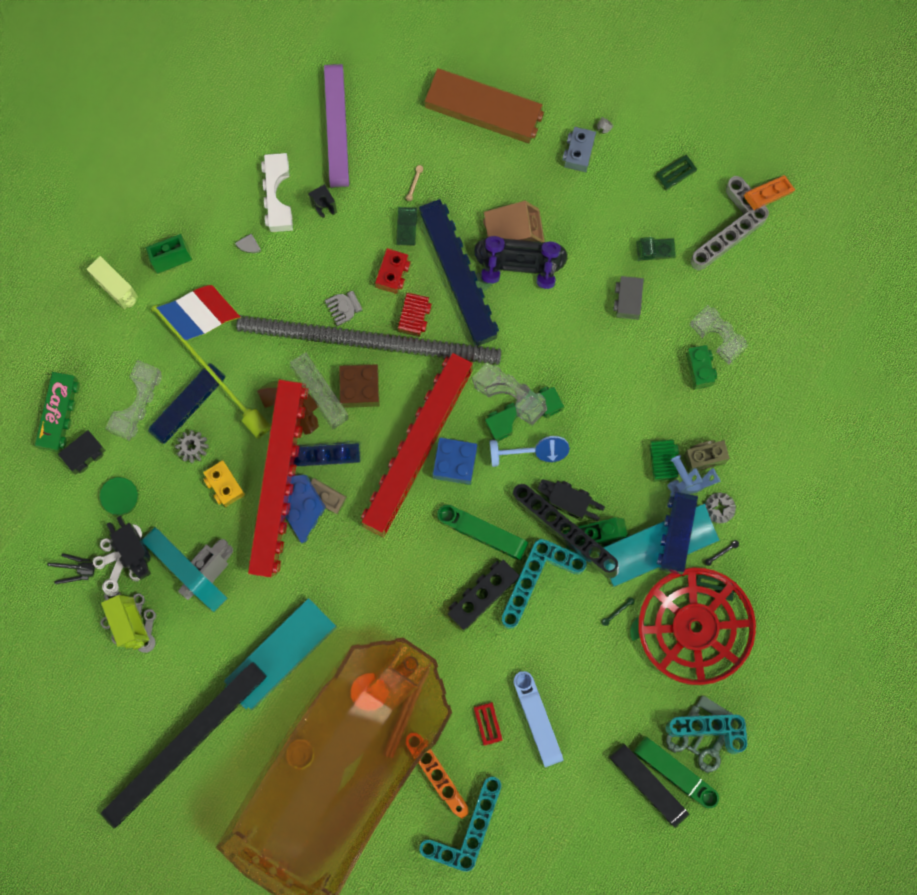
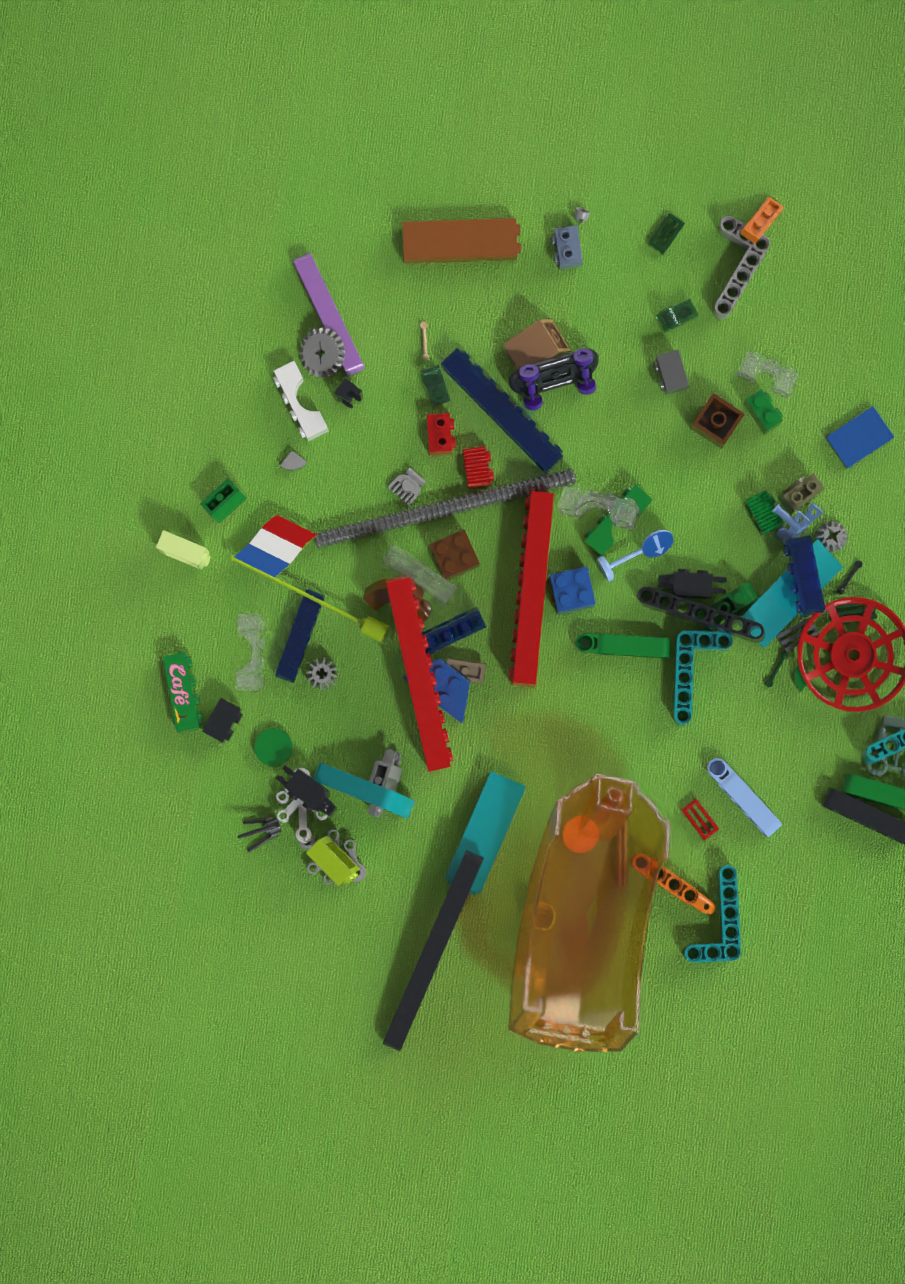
camera: 25 degrees left, 5 degrees up
yellow brick [203,460,245,507] -> none
black brick [447,559,520,632] -> none
none -> light grey gear [299,328,345,377]
none -> reddish brown brick [690,393,745,449]
none -> dark grey tile [776,617,819,652]
none -> blue tile [825,406,894,469]

